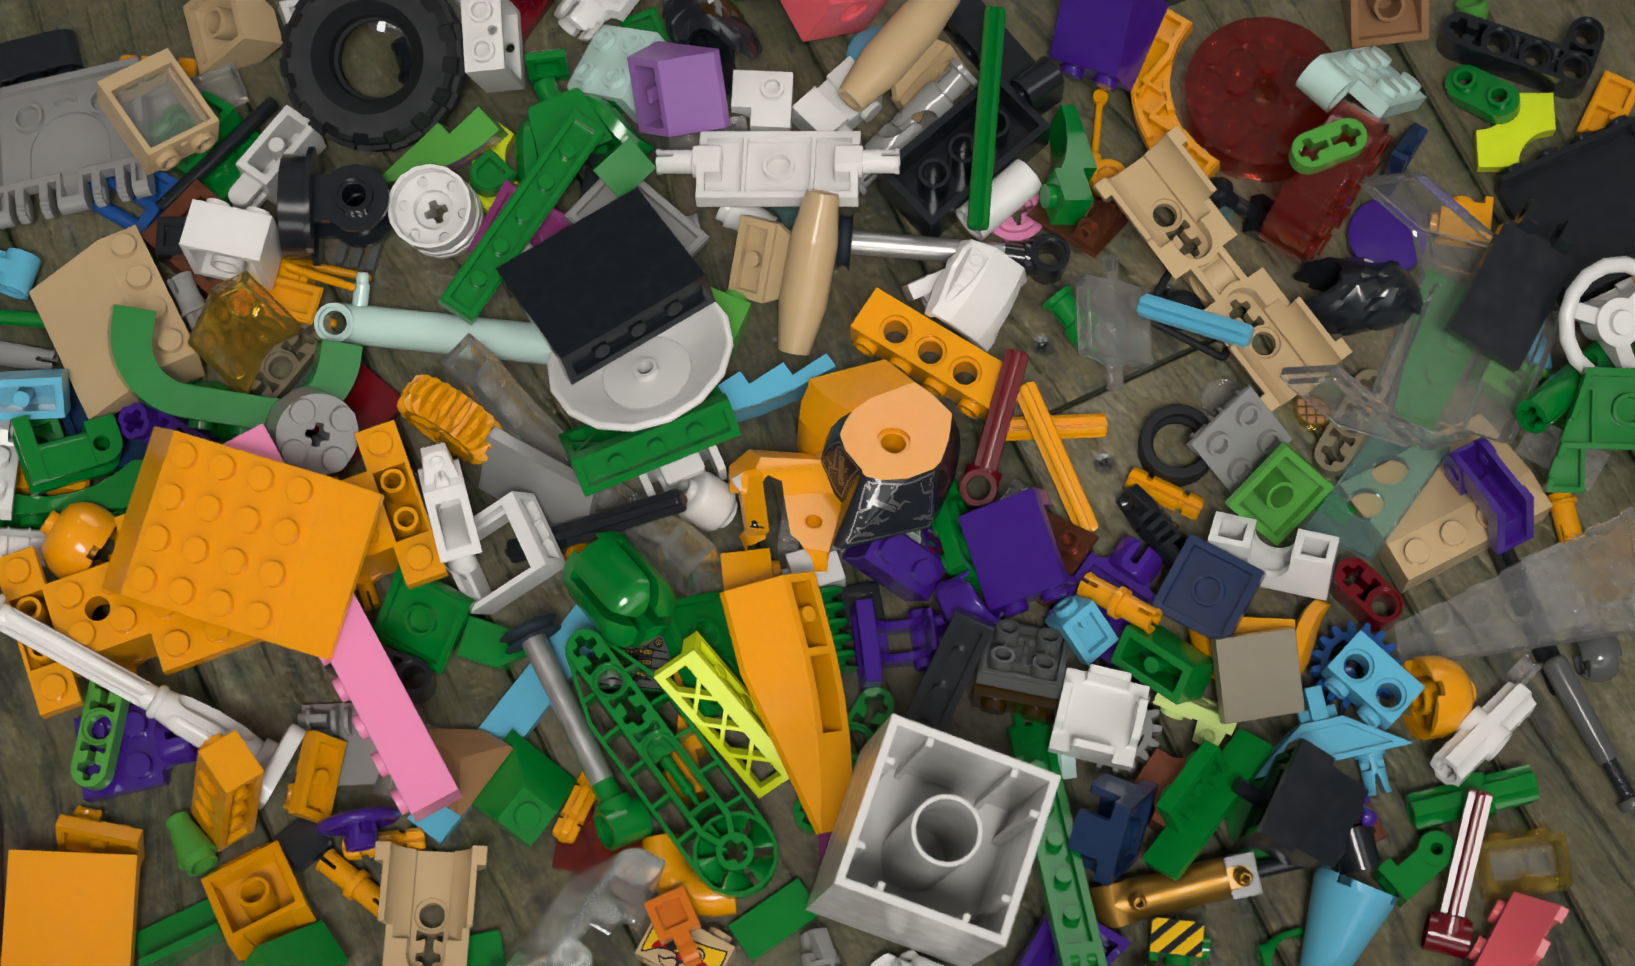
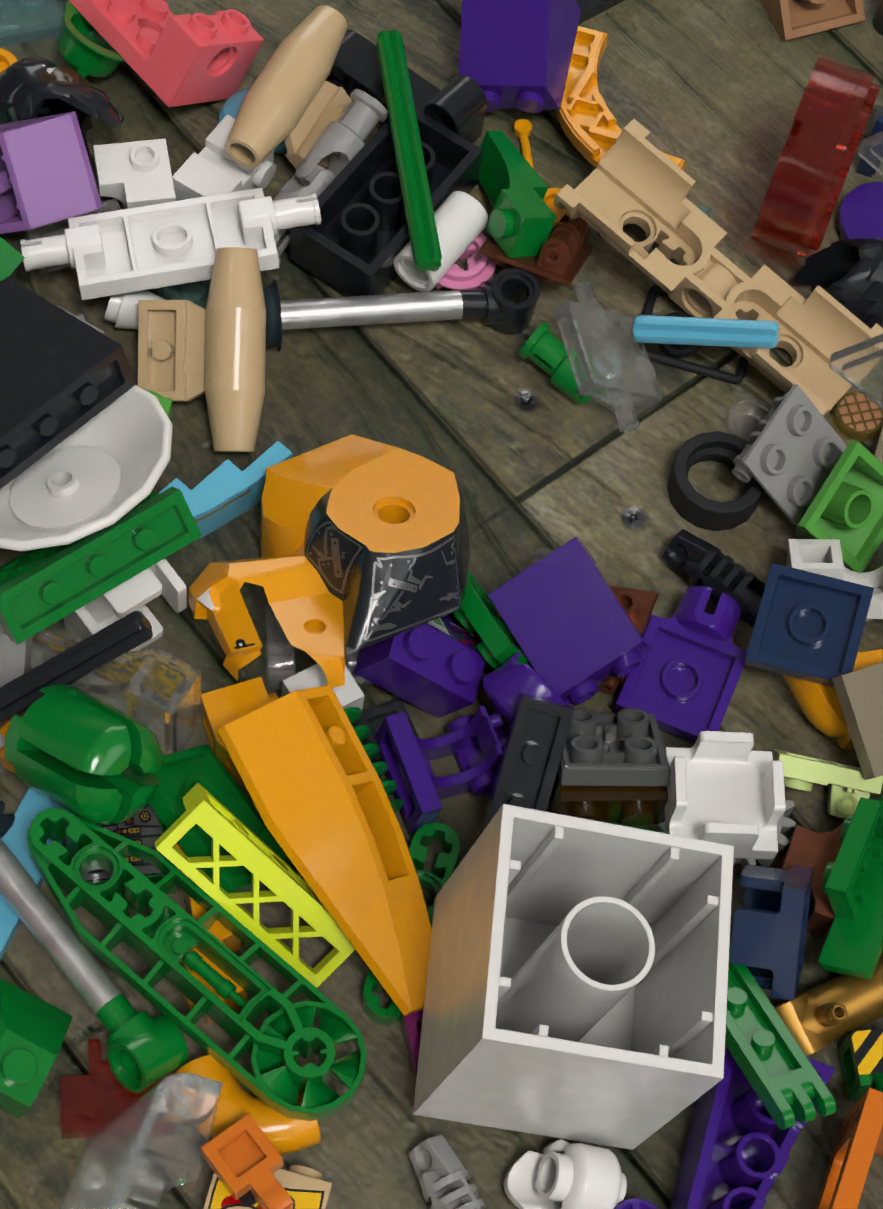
camera: 25 degrees left, 10 degrees down
light orange axle [552,770,596,843] -> none
white head [677,471,737,532] -> none
green tile [728,878,821,963] -> none
light orange brick [850,287,1002,421] -> none
white tile [901,269,944,310] -> none
white slope [924,239,1027,352] -> none
dark red axle [960,349,1029,508] -> none
light orange axle [1006,413,1108,441] -> none
light orange axle [1017,381,1099,533] -> none
medium azure bracket [1045,595,1119,665] -> none
light orange pin [1077,572,1162,634] -> none
green brick [1110,622,1214,705] -> none
light orange axle [1125,467,1205,520] -> none
clear red brick [1181,17,1346,183] -> none
black hinge [1209,177,1279,243] -> none
bright green beam [1288,118,1368,175] -> none
light aqua hinge [1295,46,1427,119] -> none

